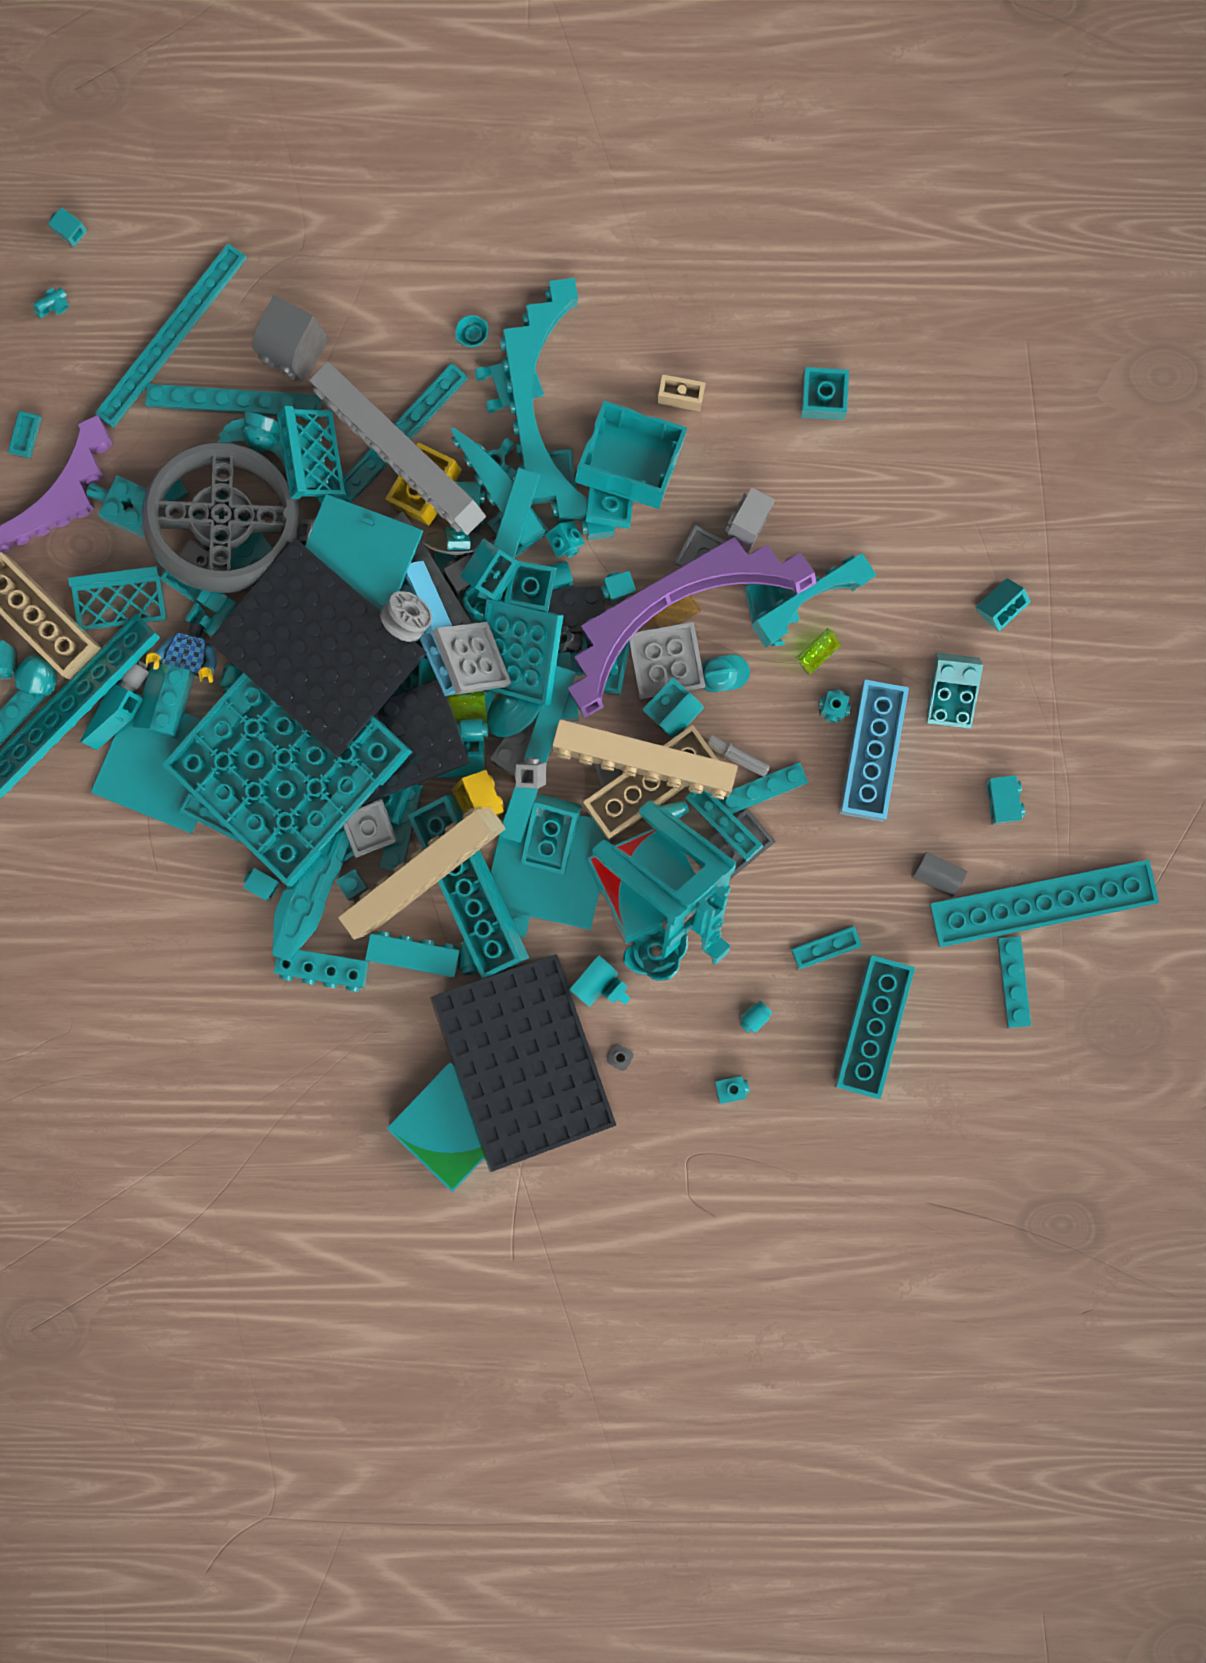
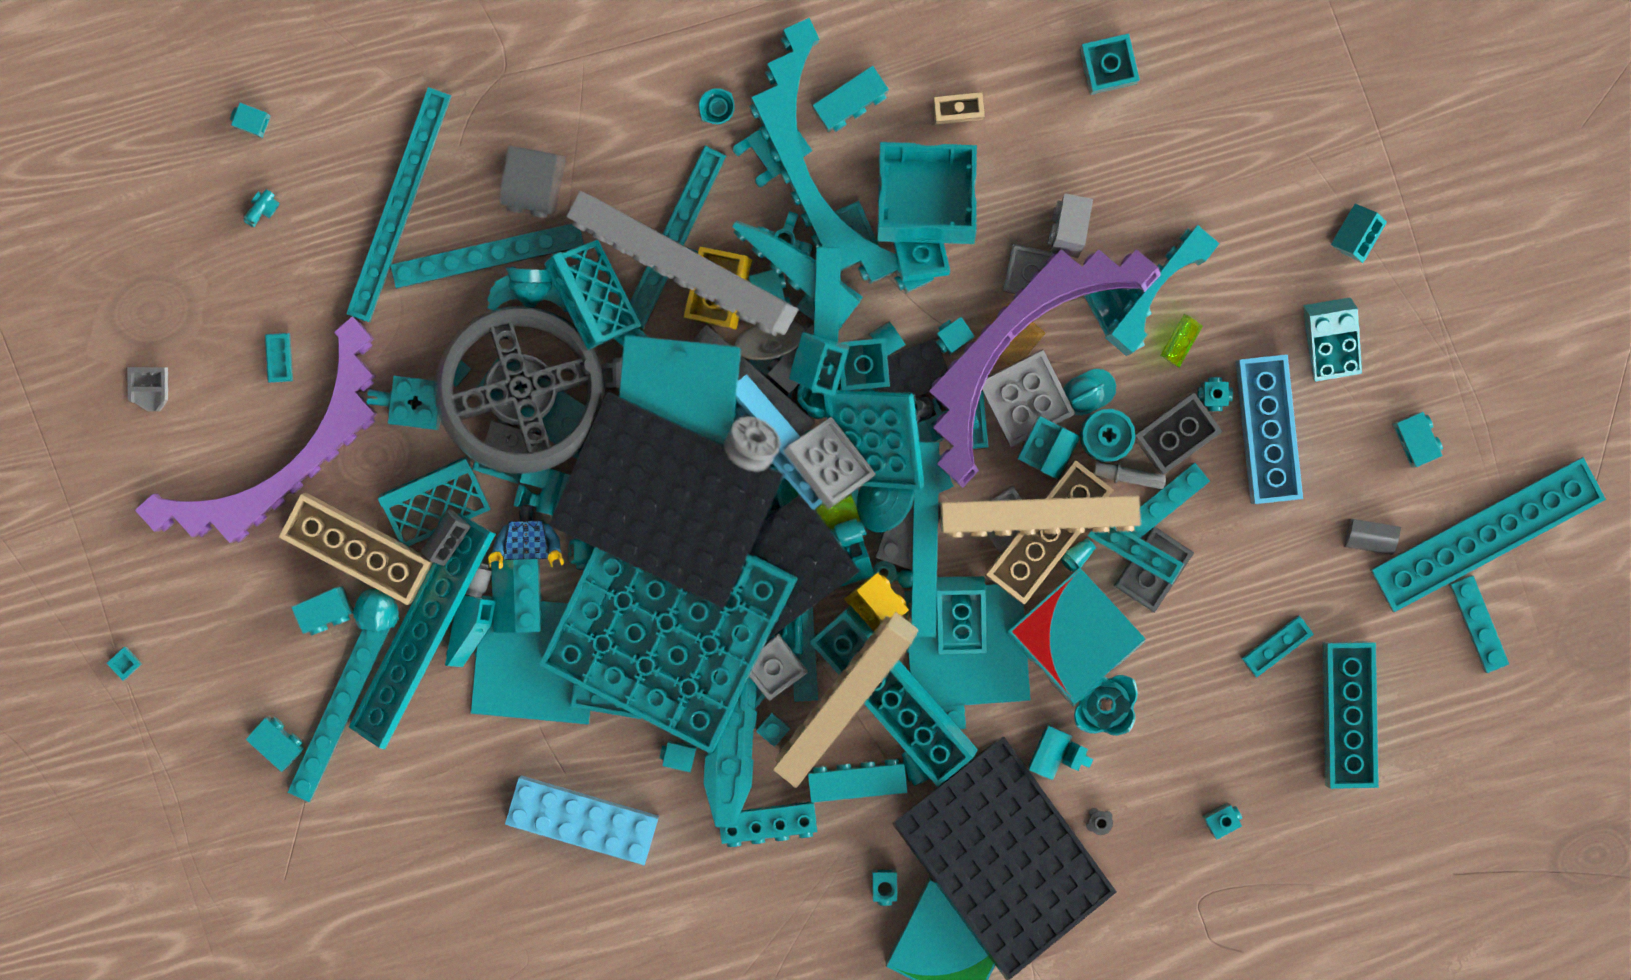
camera: 15 degrees left, 5 degrees up
teal plate [445,525,470,550] -> none
light grey brick [514,758,546,788] -> none
teal brick [546,521,585,558] -> none
teal piece [592,801,736,965] -> none
teal brick [739,1000,772,1034] -> none
none -> dark grey brick [421,510,471,566]
none -> medium azure brick [505,775,659,865]
none -> teal brick [812,66,889,132]
none -> teal brick [872,869,897,906]
none -> teal plate [873,561,912,588]
none -> teal wheel [1079,409,1136,462]
none -> dark grey brick [1135,393,1223,475]

